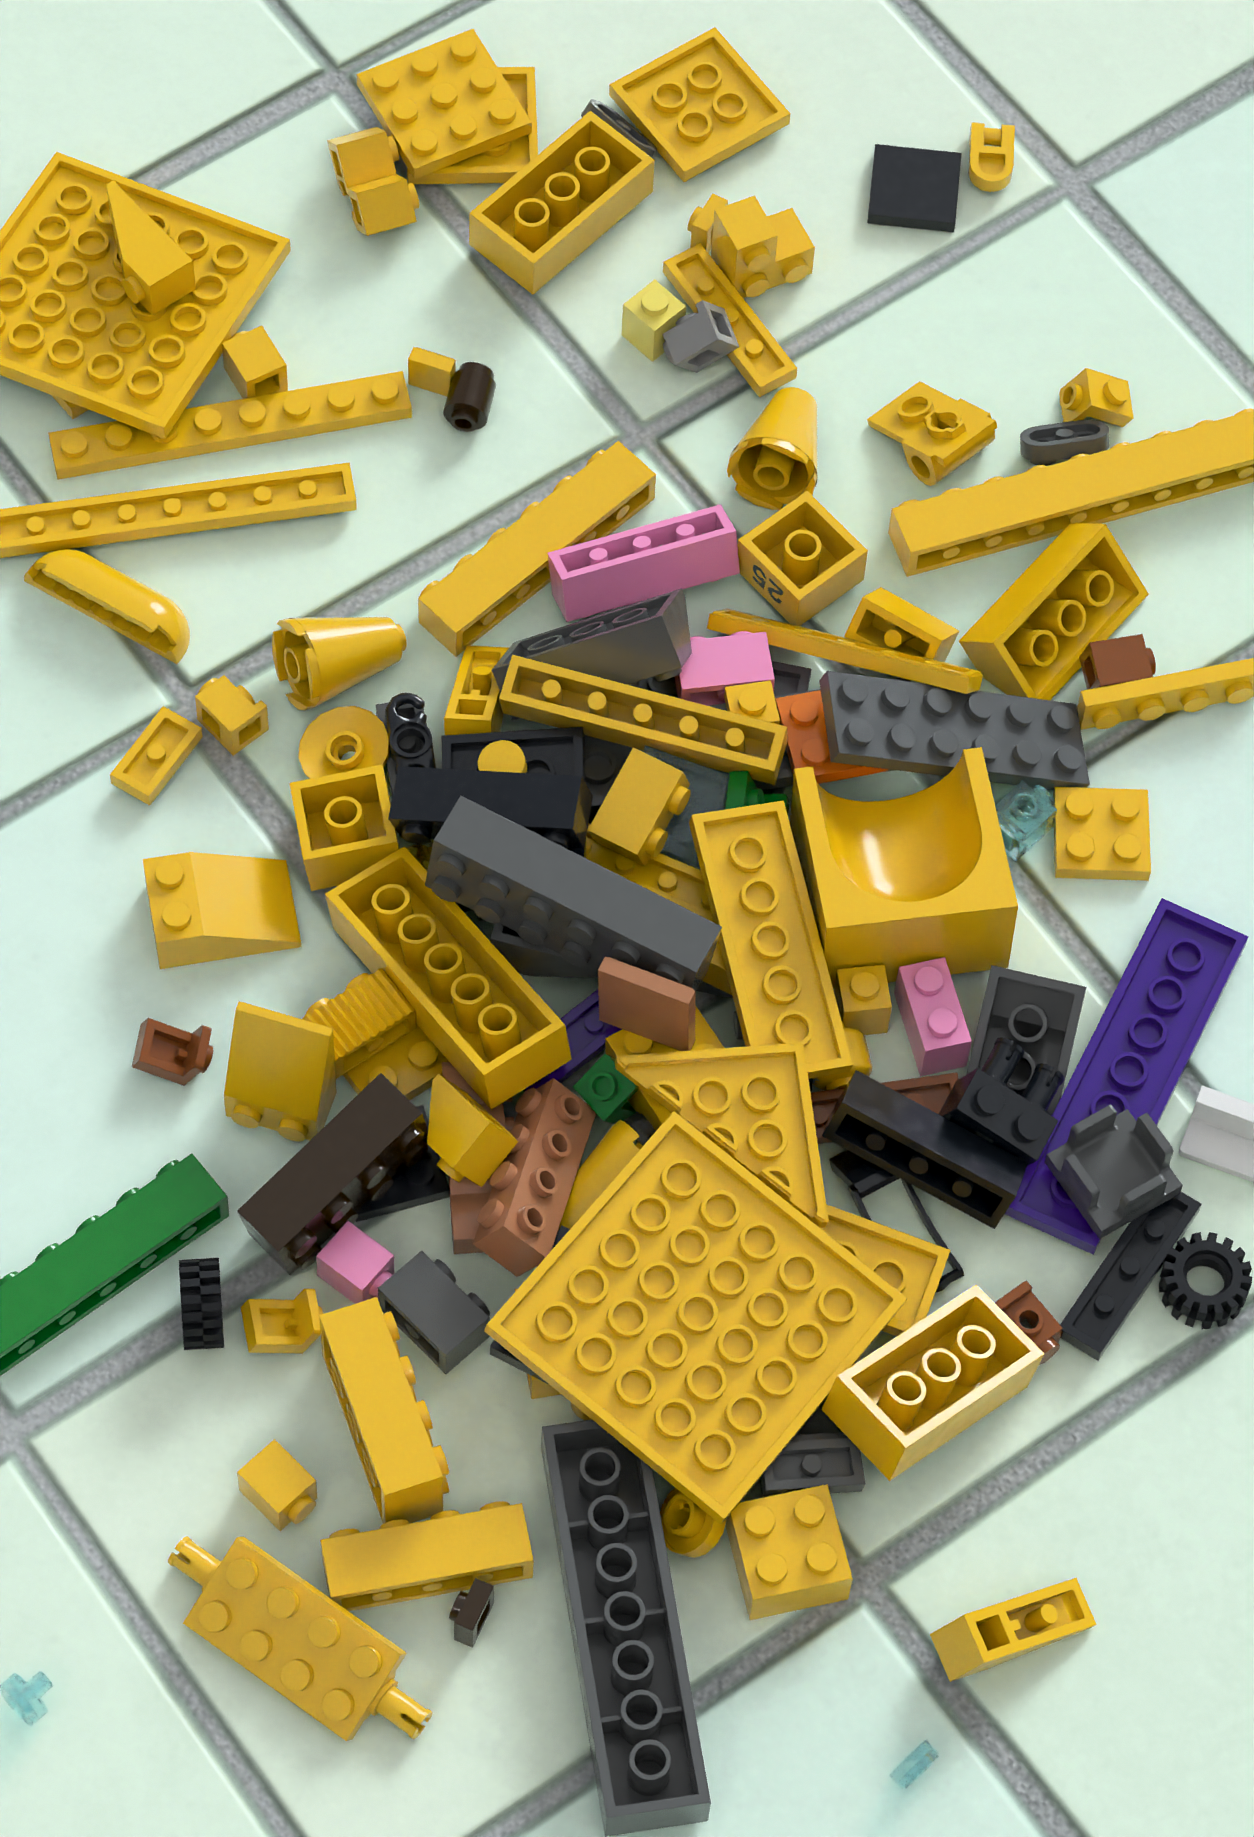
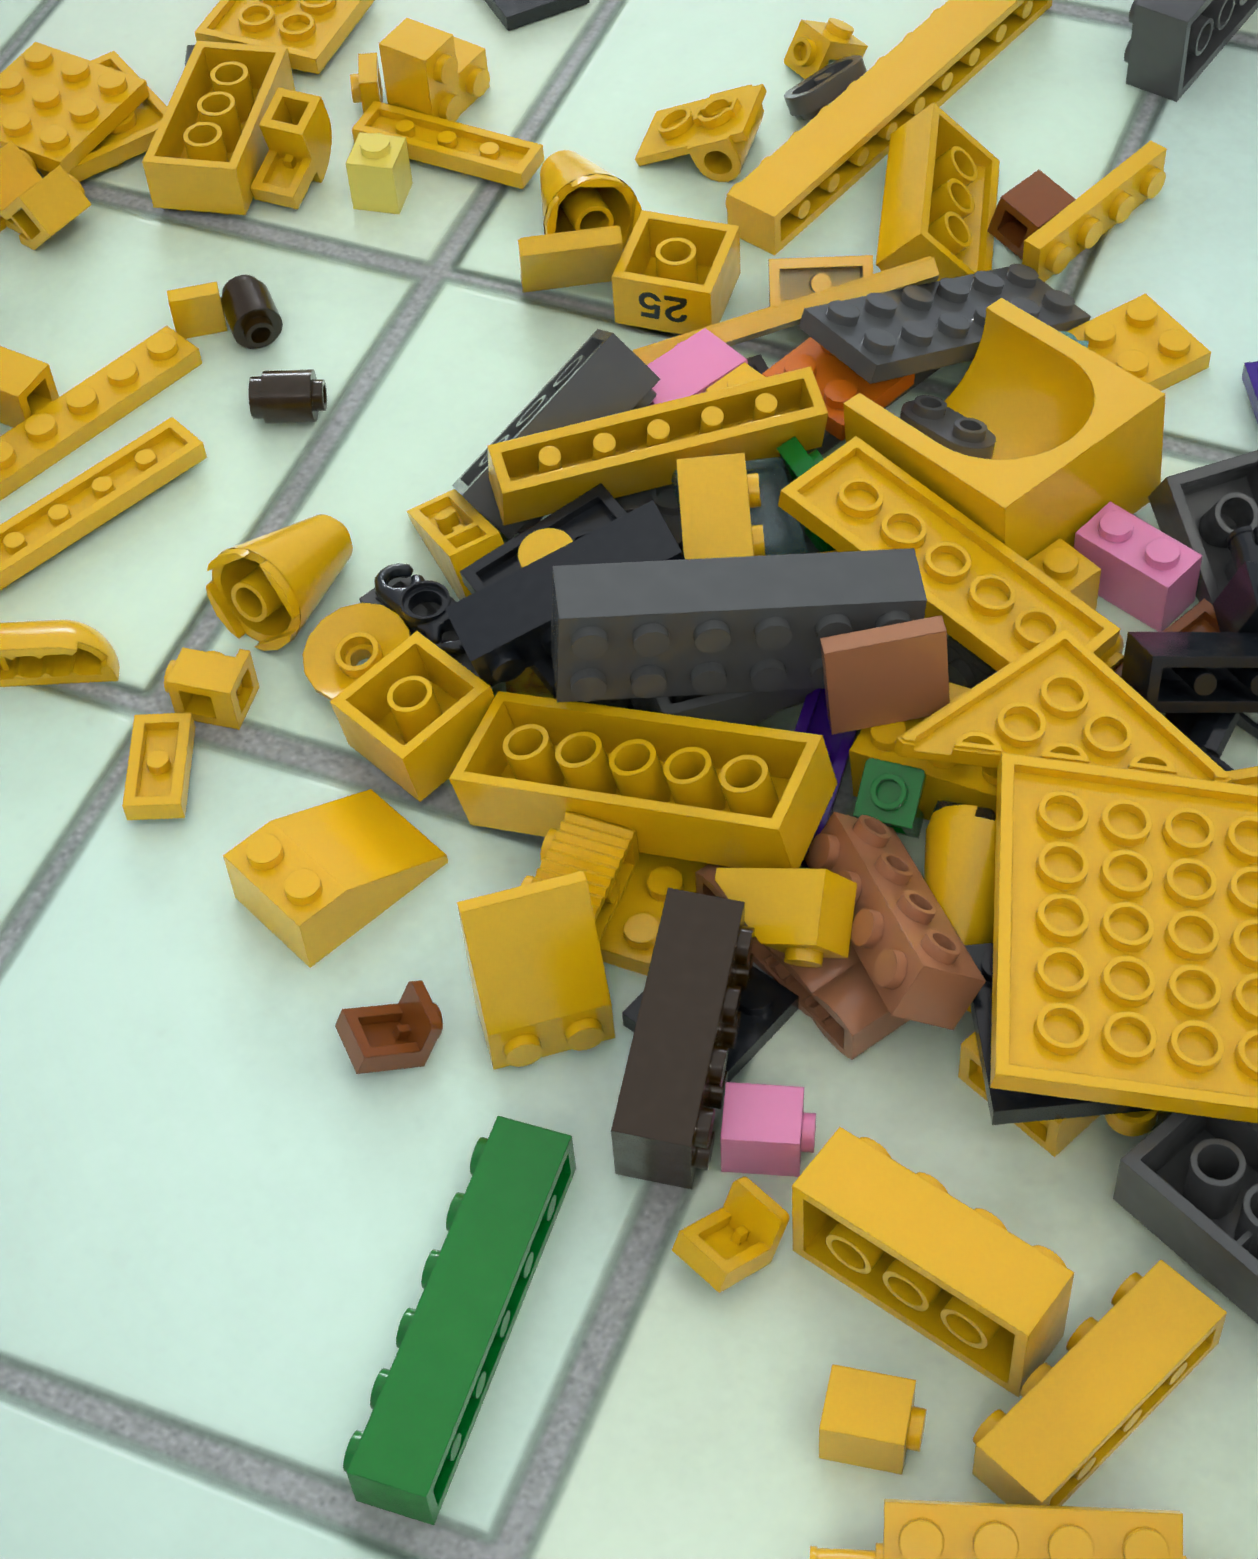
camera: 25 degrees left, 10 degrees down
black tyre [179,1257,224,1350] -> none
dark grey brick [378,1251,490,1374] -> none
yellow brick [418,441,656,657] -> none
dark brown plate [449,1578,494,1648] -> none
bright pink brick [548,504,740,622] -> none
light grey brick [663,300,739,373] -> none
none -> dark brown brick [249,369,327,423]
none -> yellow brick [250,87,332,209]
none -> yellow tile [518,225,623,293]
none -> dark grey plate [900,395,996,459]

